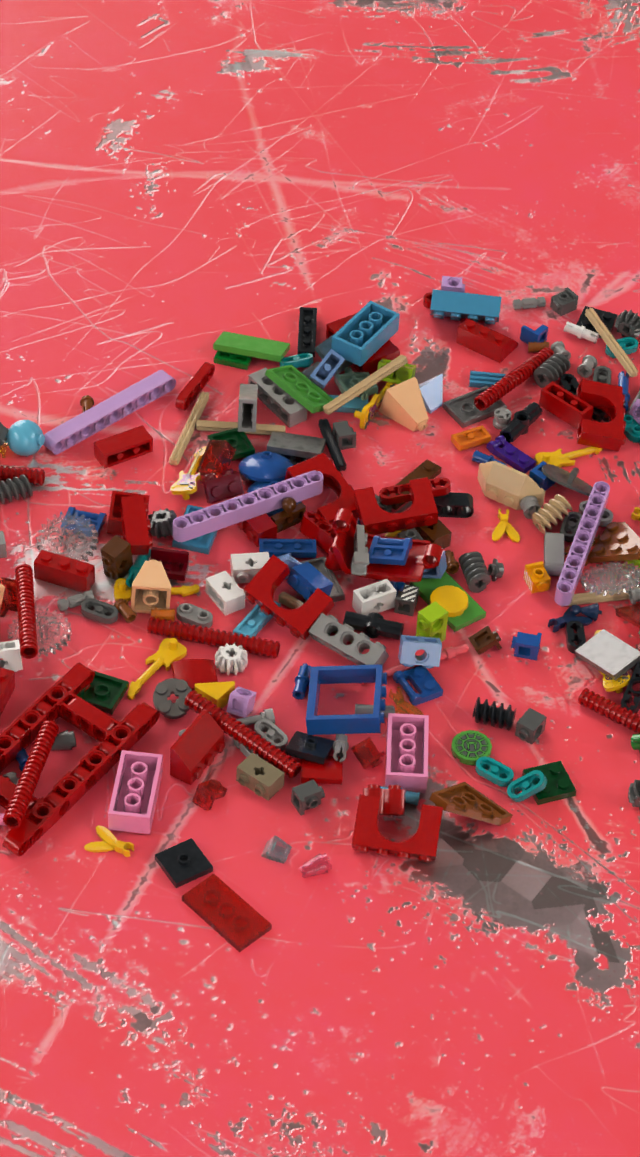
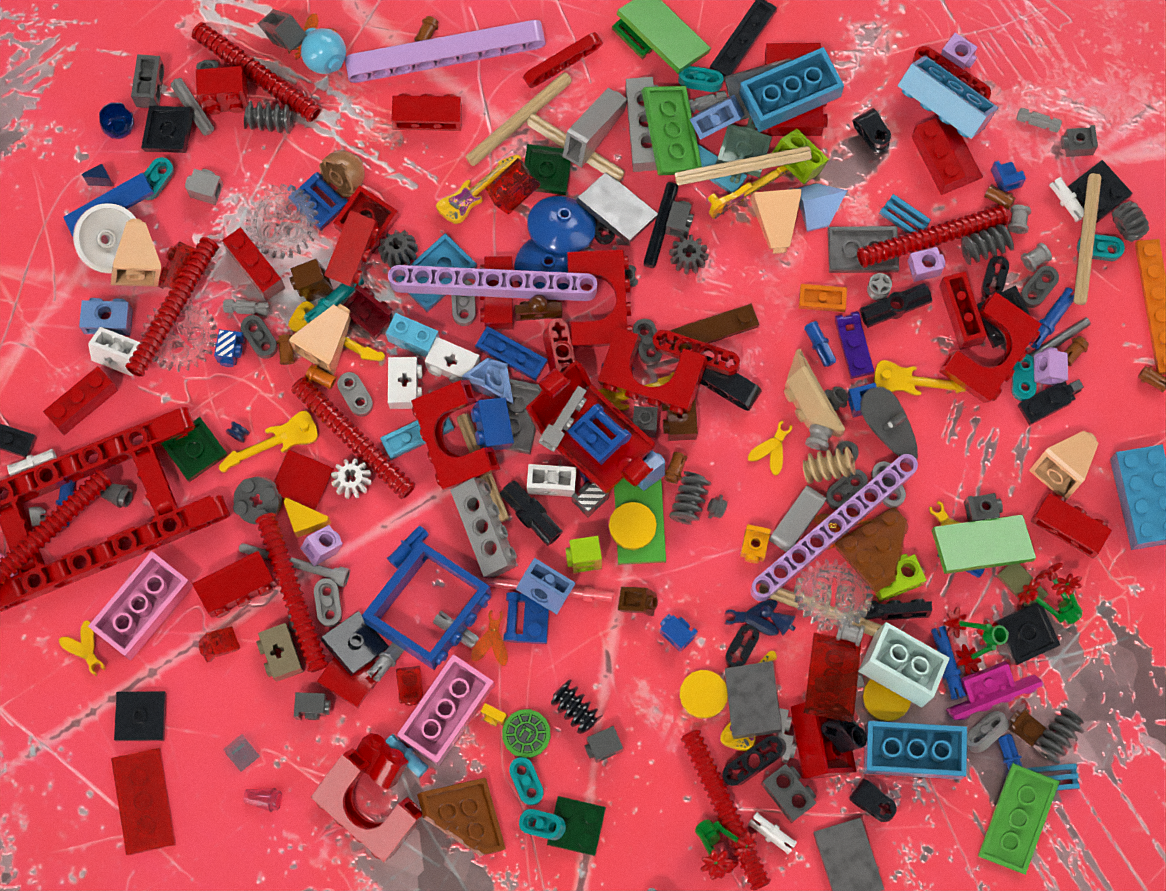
camera: 35 degrees right, 30 degrees up
dark red bracket [200,469,244,503] -> none
none -> blue brick [214,329,246,367]
none -> dark blue bush [226,421,250,443]
none -> medium nougat cylinder [319,150,365,197]
none -> medium azure brick [386,313,440,358]
none -> light grey plate [451,280,476,326]
none -> yellow plate [480,703,508,727]
none -> dark grey gear [669,234,709,275]
none -> yellow tile [680,670,728,719]
none -> black piece [852,108,891,154]
none -> lavender brick [907,247,945,282]

